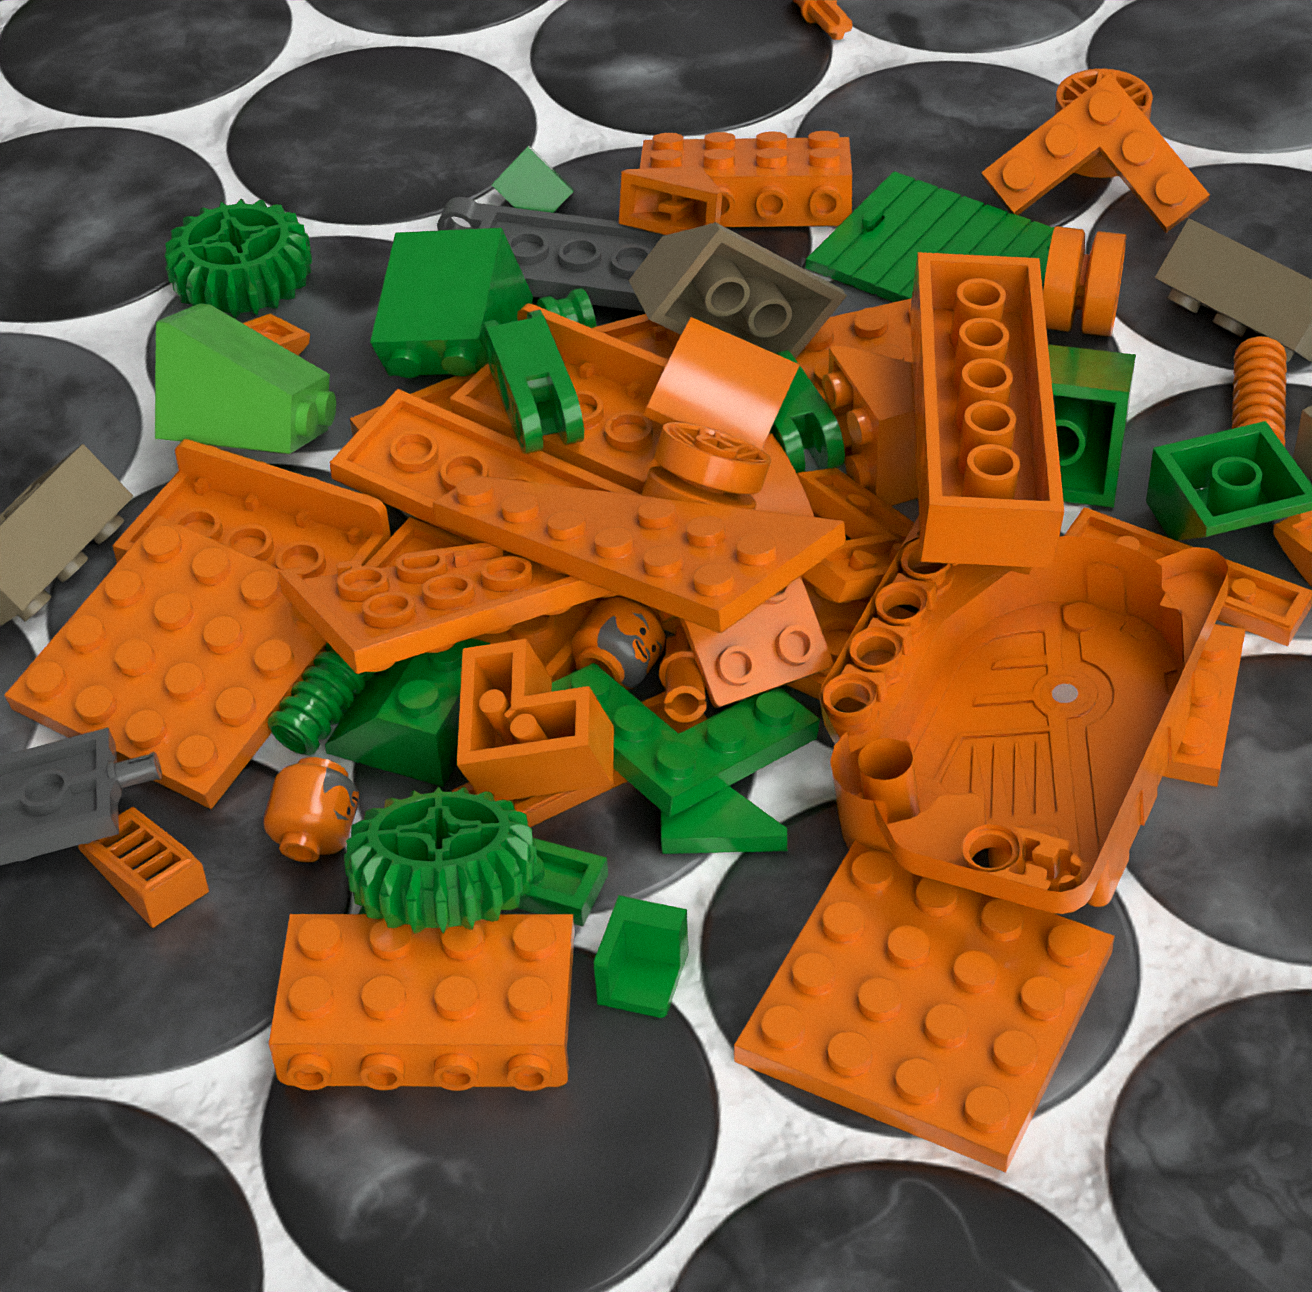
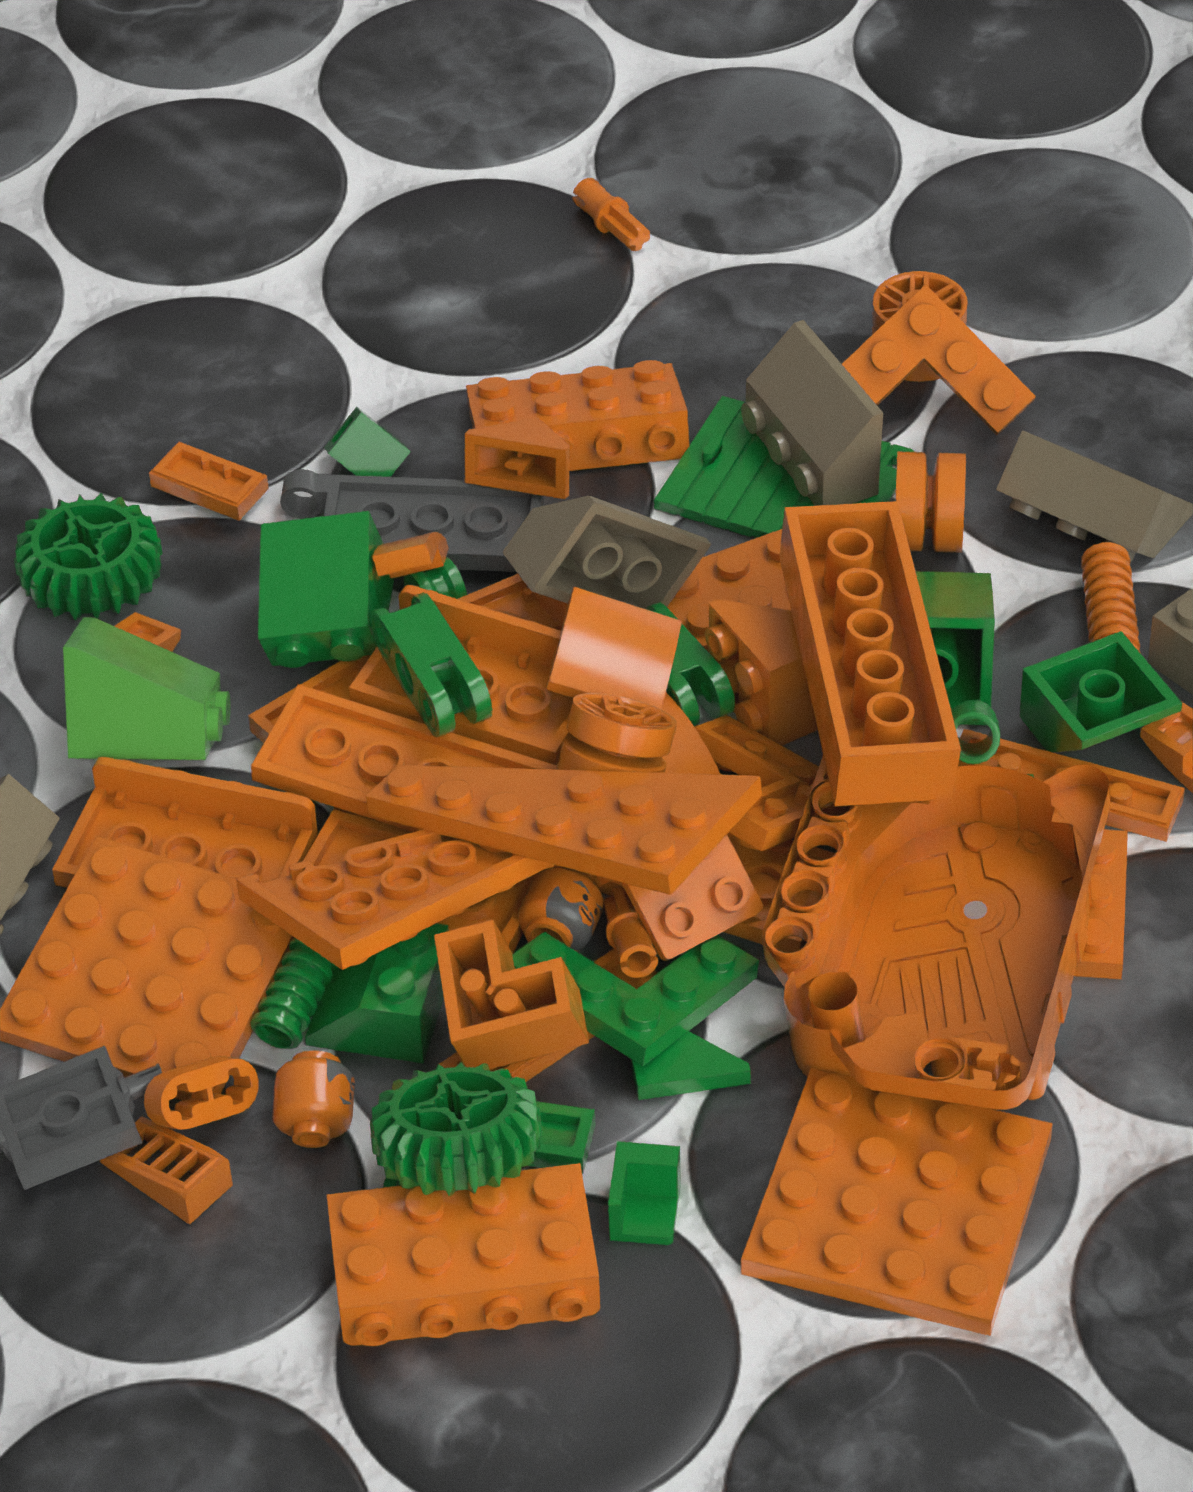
camera: 10 degrees left, 0 degrees up
none -> orange beam [144,1056,259,1130]
none -> orange plate [149,442,269,521]
none -> orange slope [372,532,449,578]
none -> dark tan slope [741,320,883,506]
none -> green piece [951,700,1000,764]

